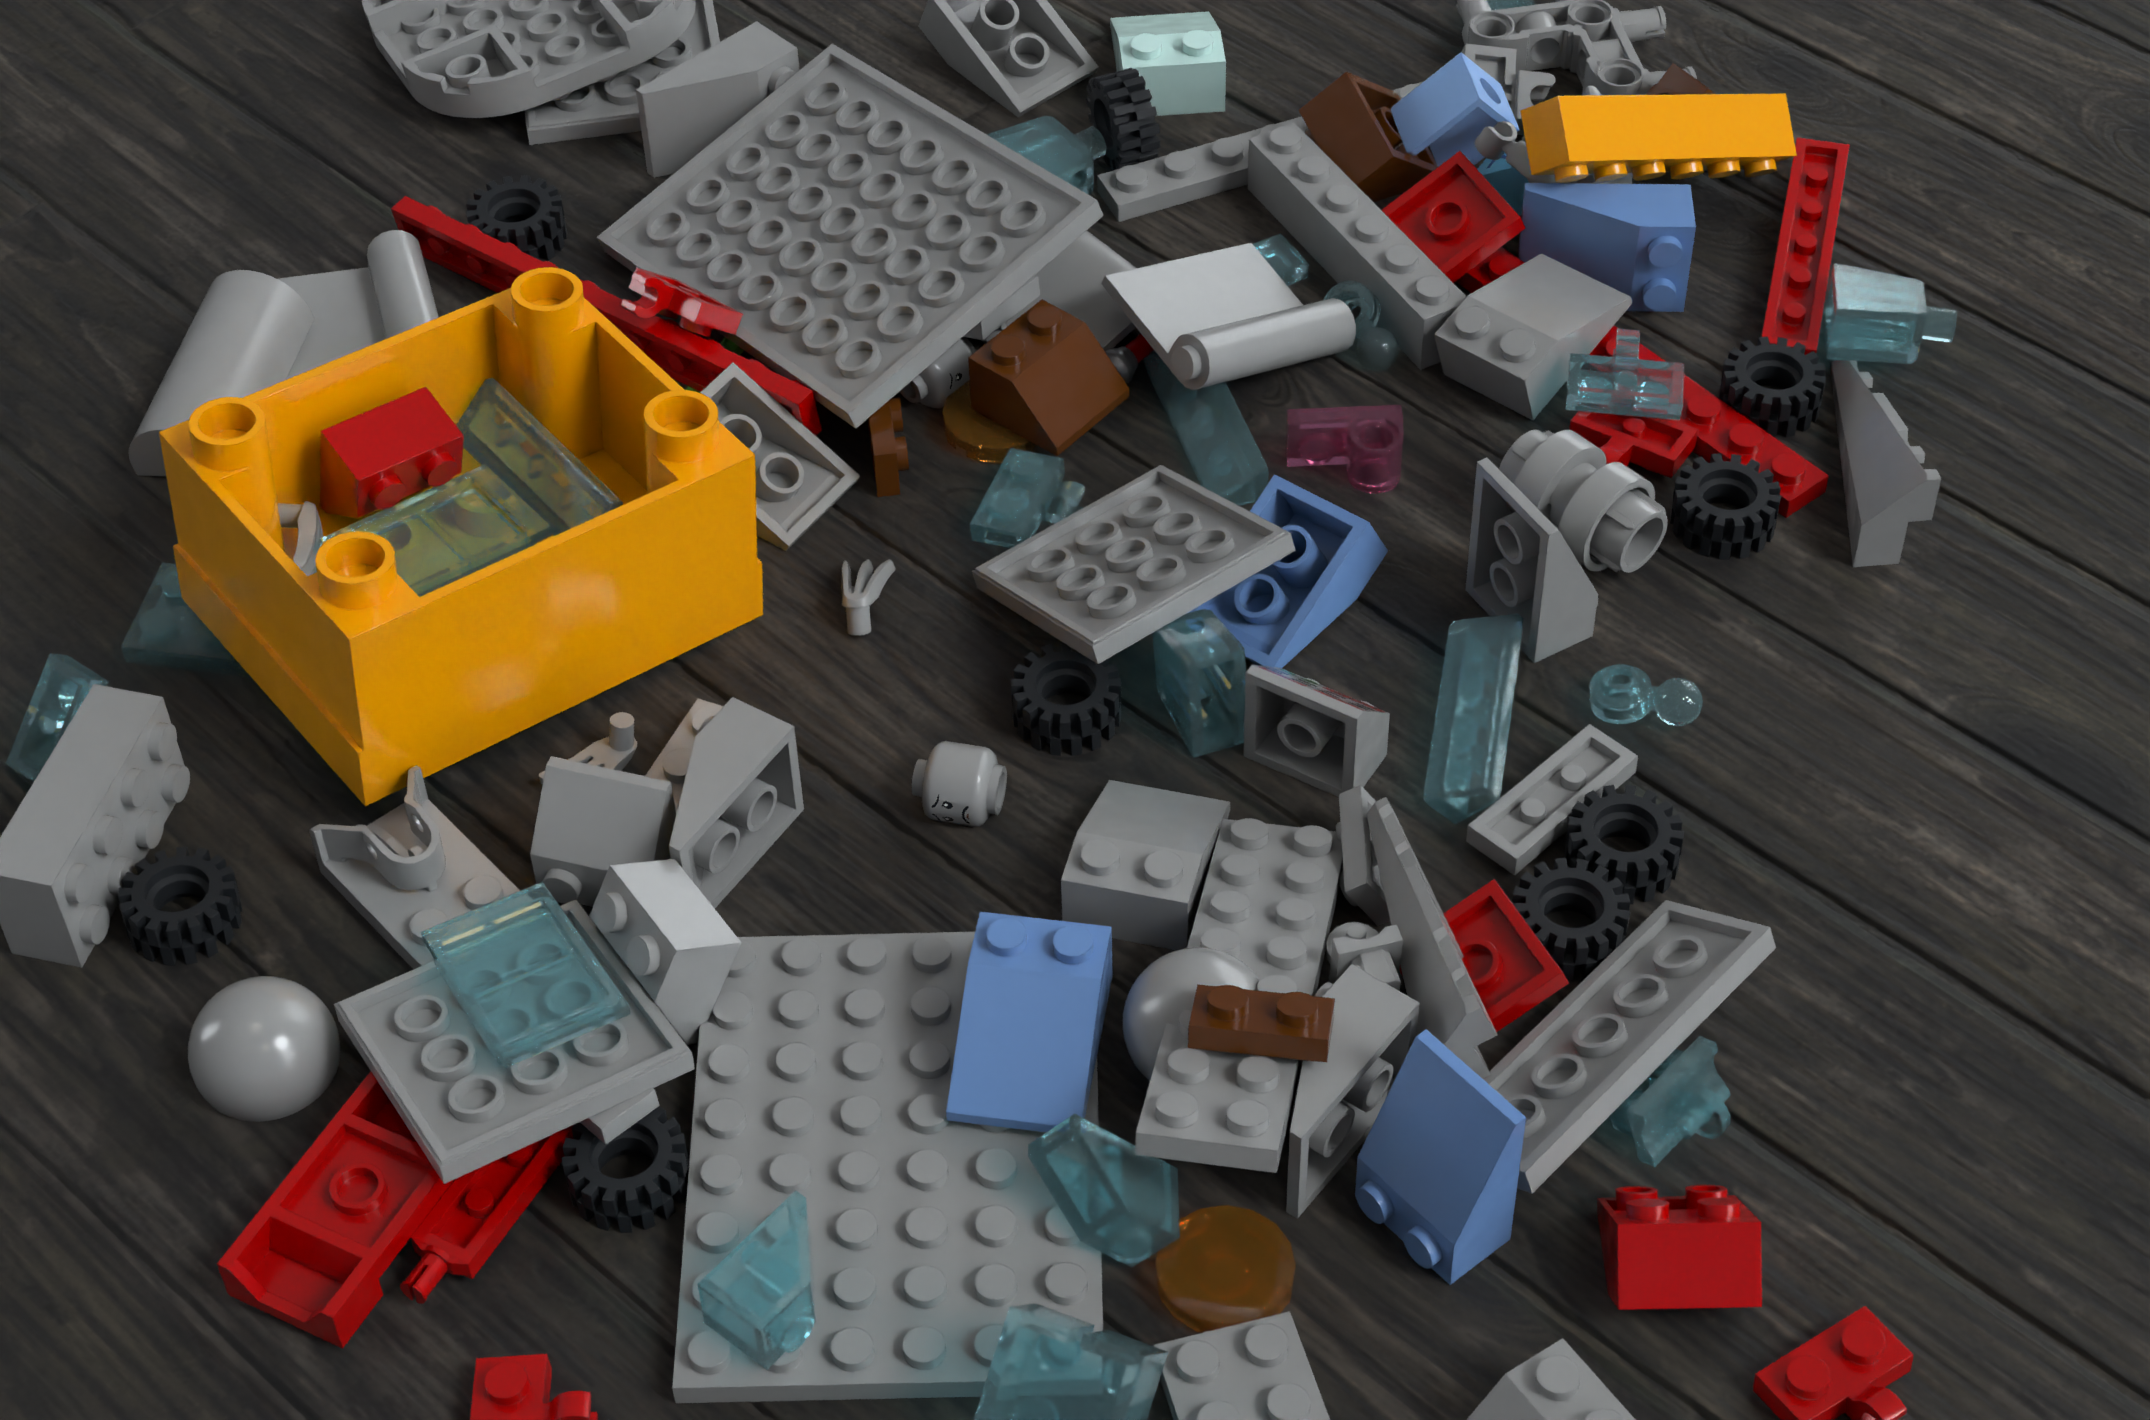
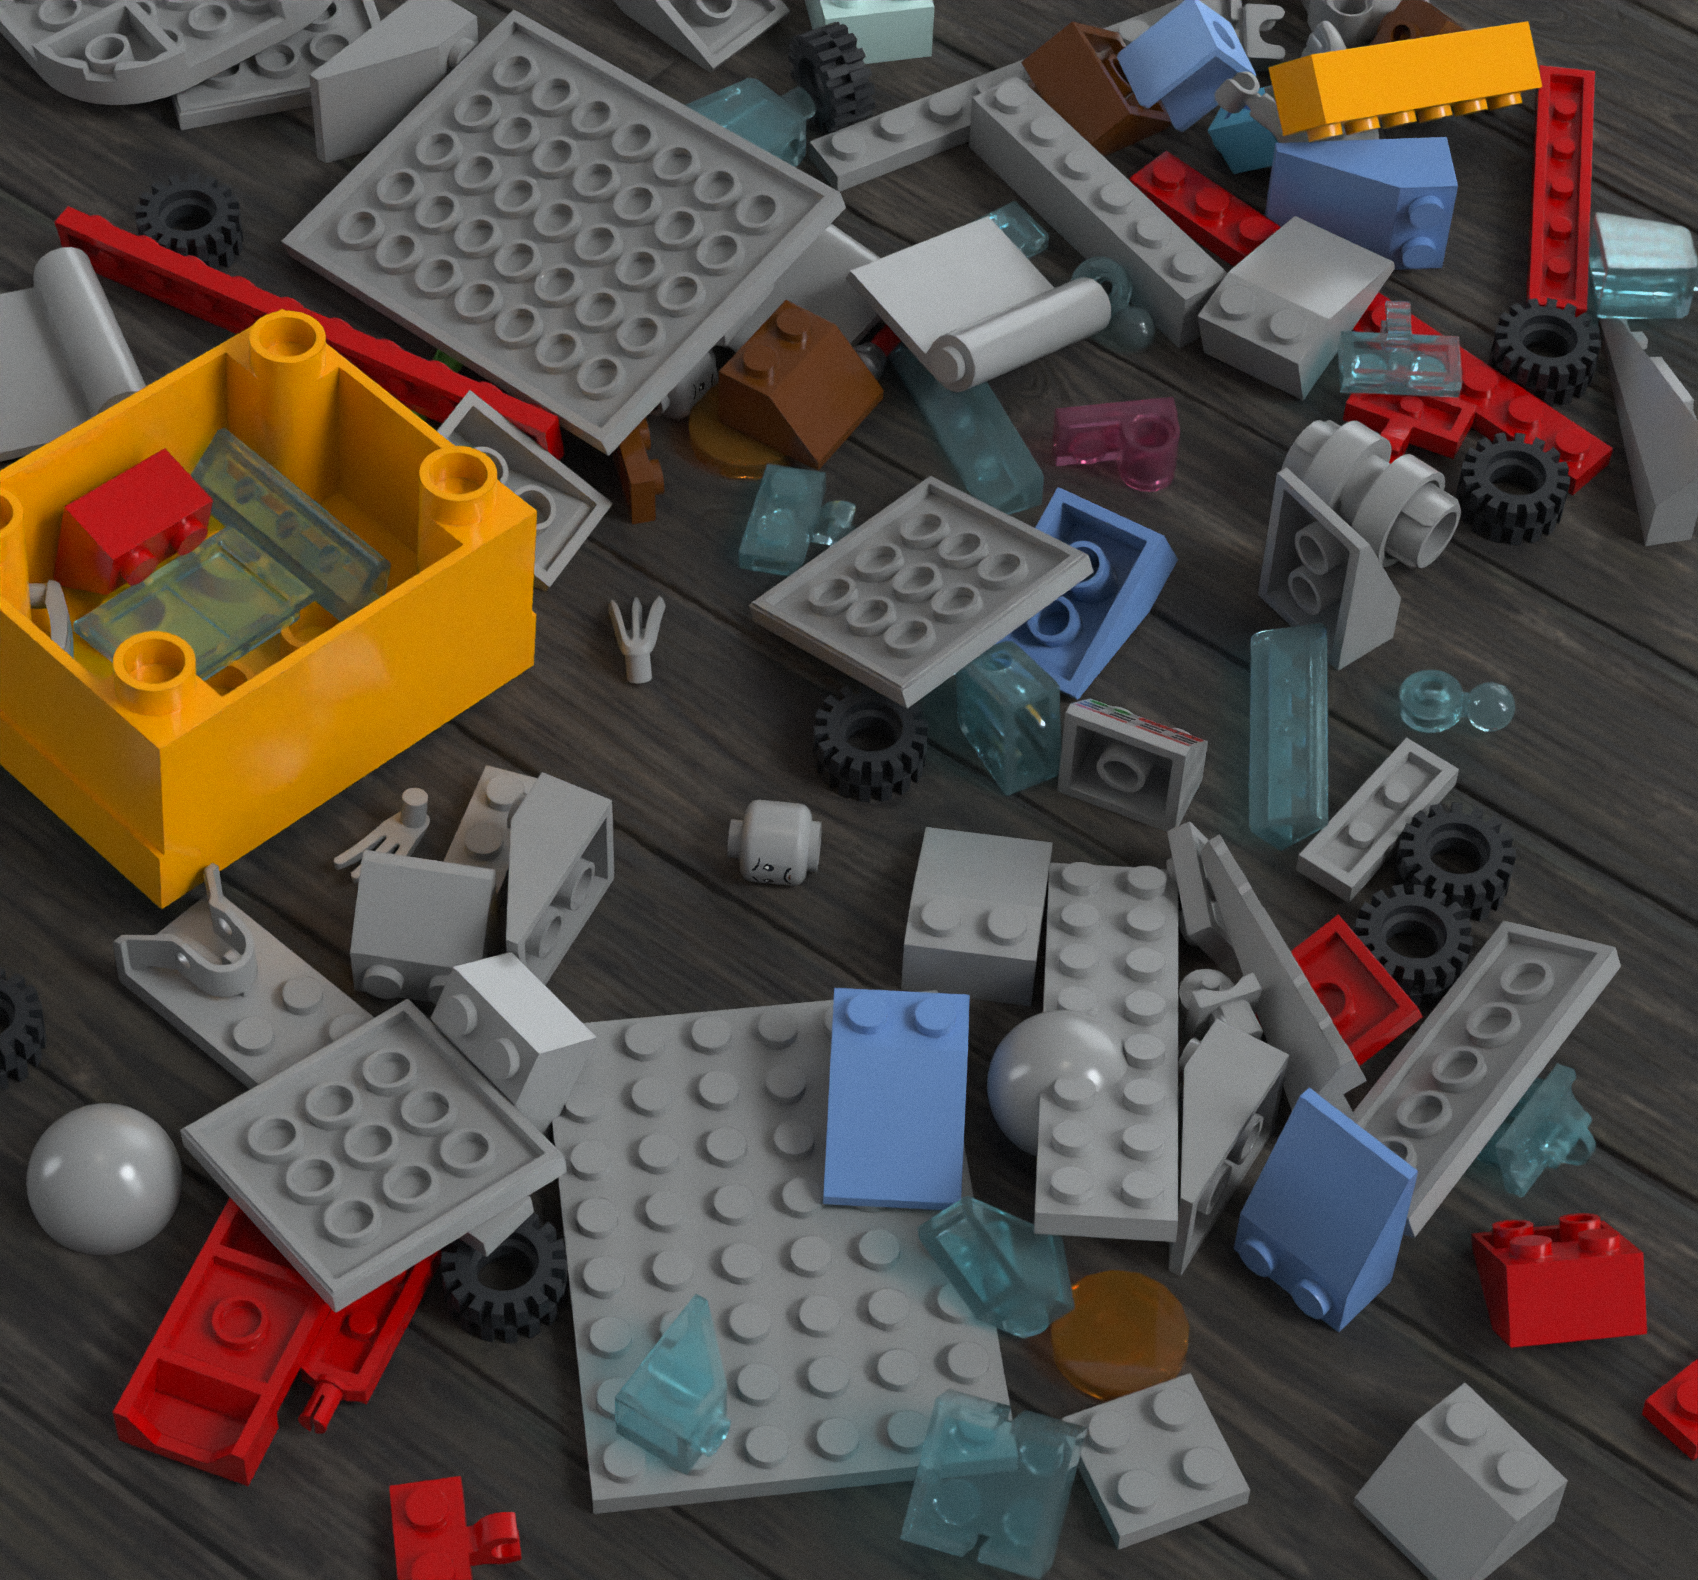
camera: 10 degrees left, 5 degrees up
clear light blue piece [421,882,631,1068] -> none
red plate [621,267,743,337] -> none
reddish brown plate [1188,984,1335,1062] -> none
red plate [1382,151,1525,283] -> none

